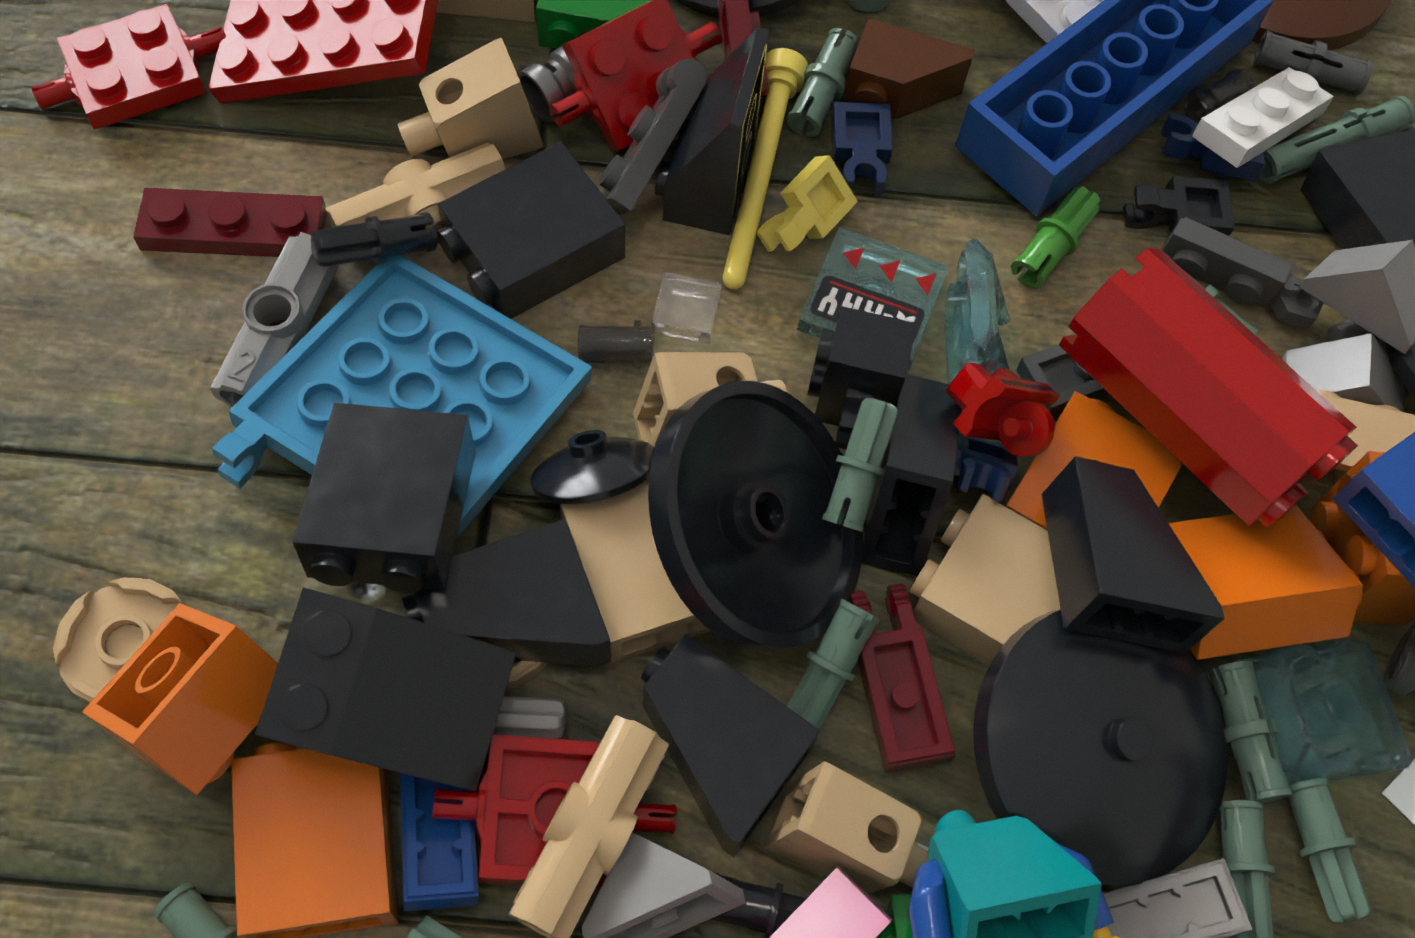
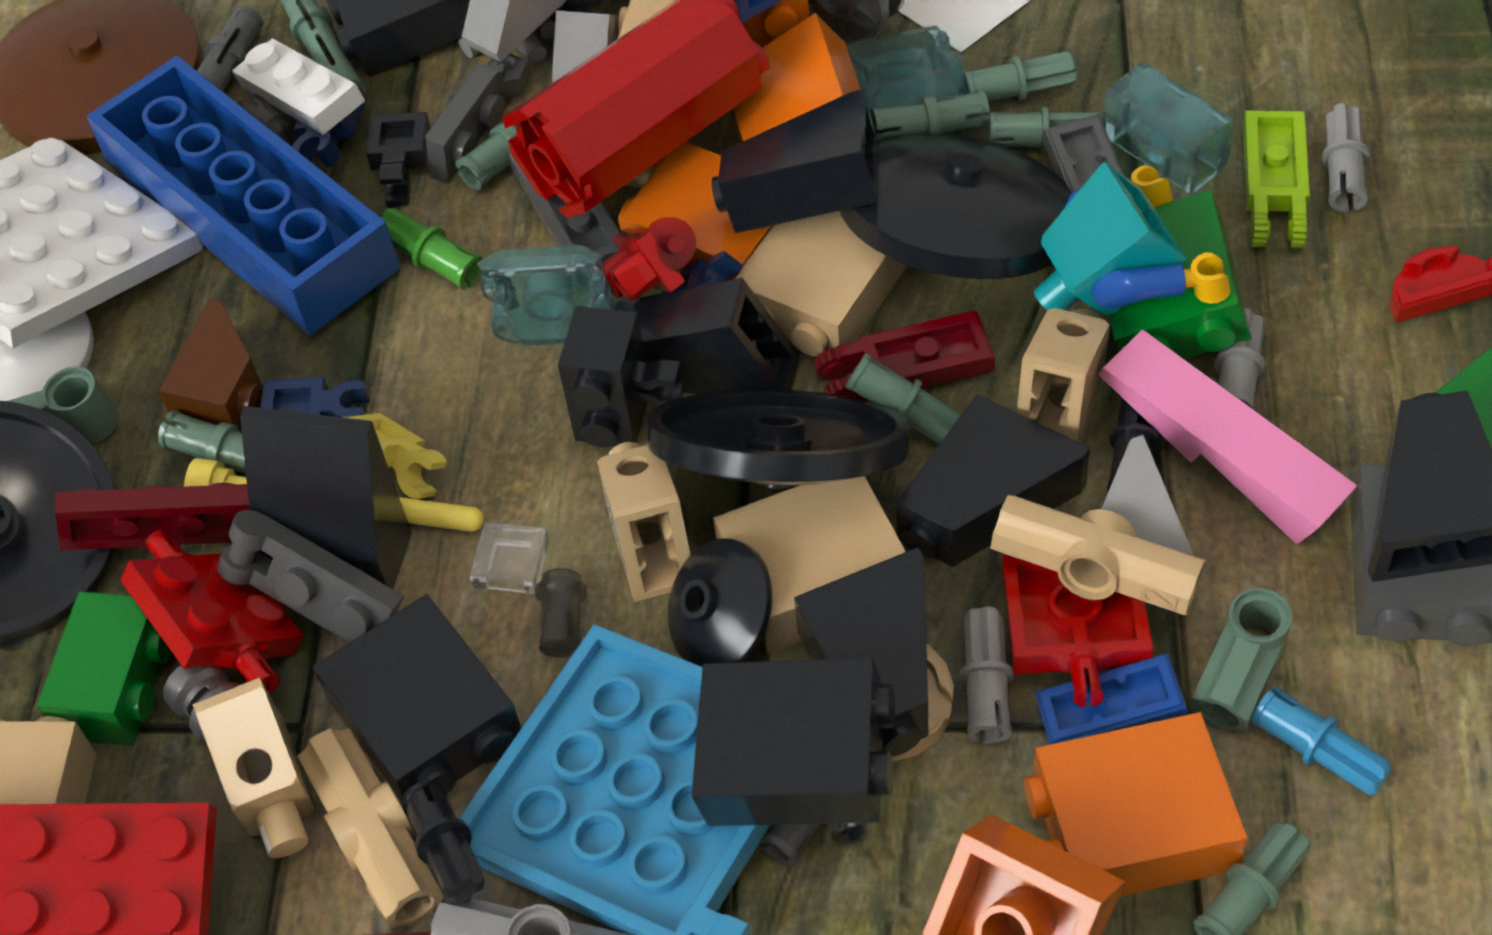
camera: 80 degrees left, 10 degrees down
black slope [255,587,517,792] -> none
clear light blue tile [797,227,949,371] -> none
sand green axle [822,398,899,532] -> none

